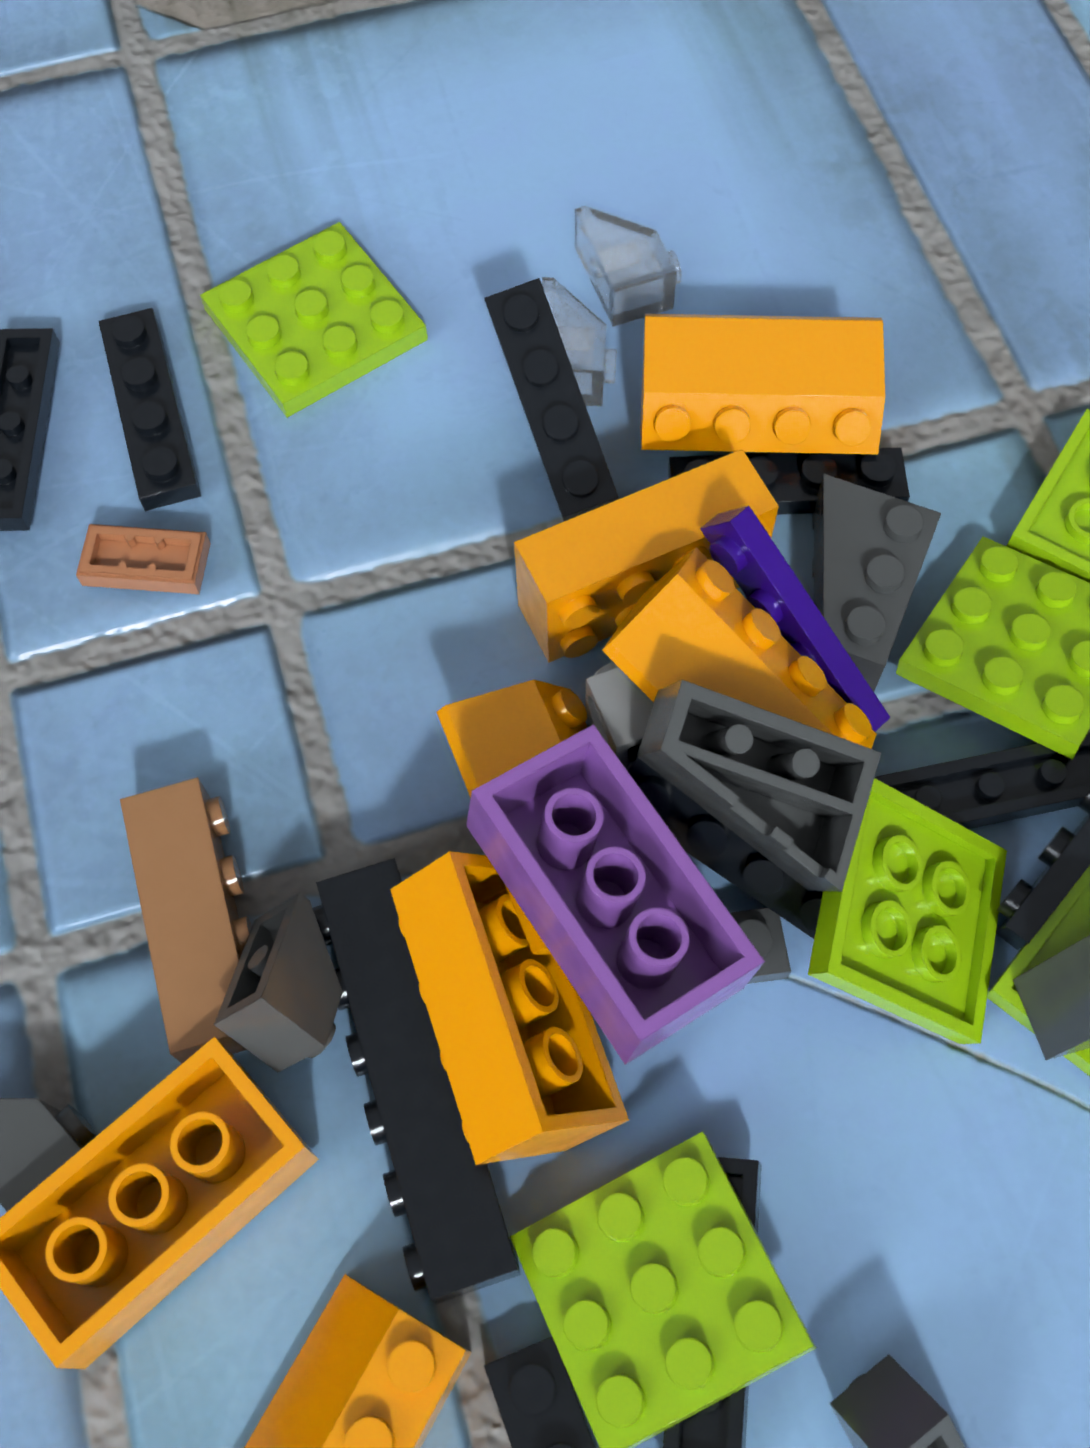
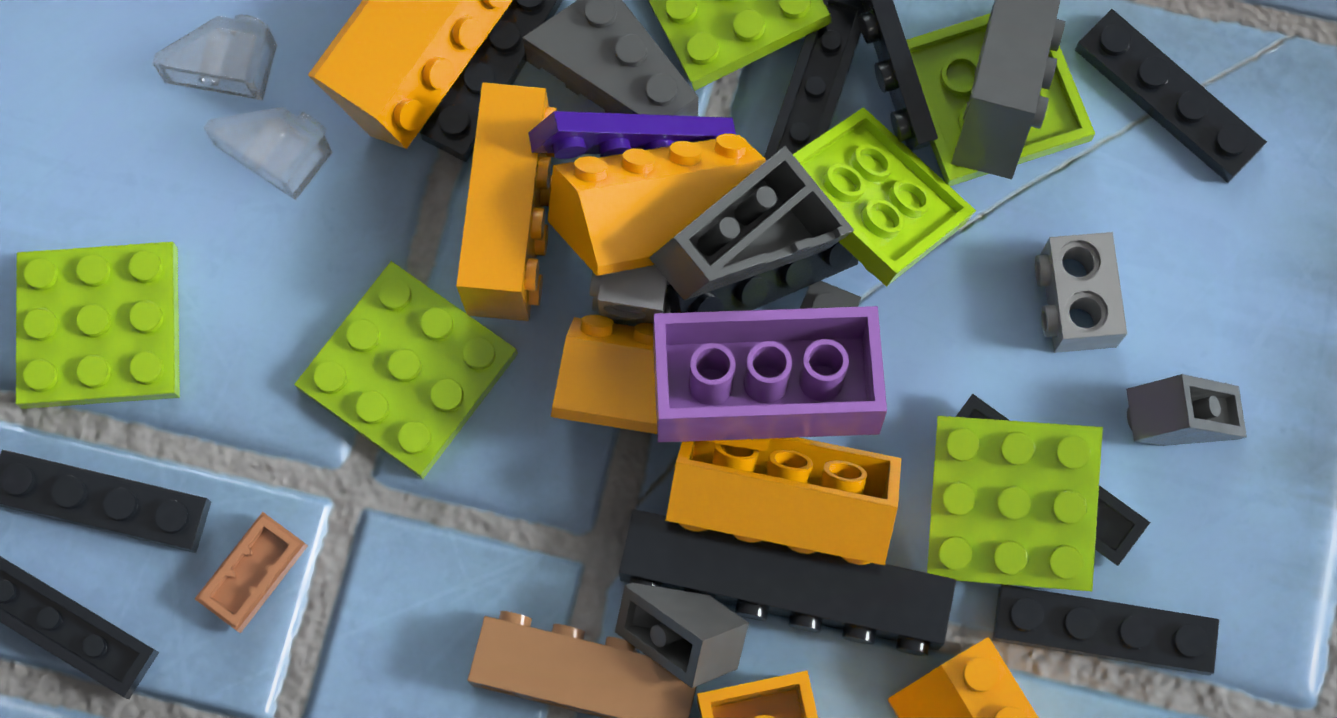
camera: 60 degrees left, 10 degrees up
black plate [484,278,619,521] -> none
none -> lime plate [294,261,518,479]
none -> light grey brick [1035,232,1127,353]

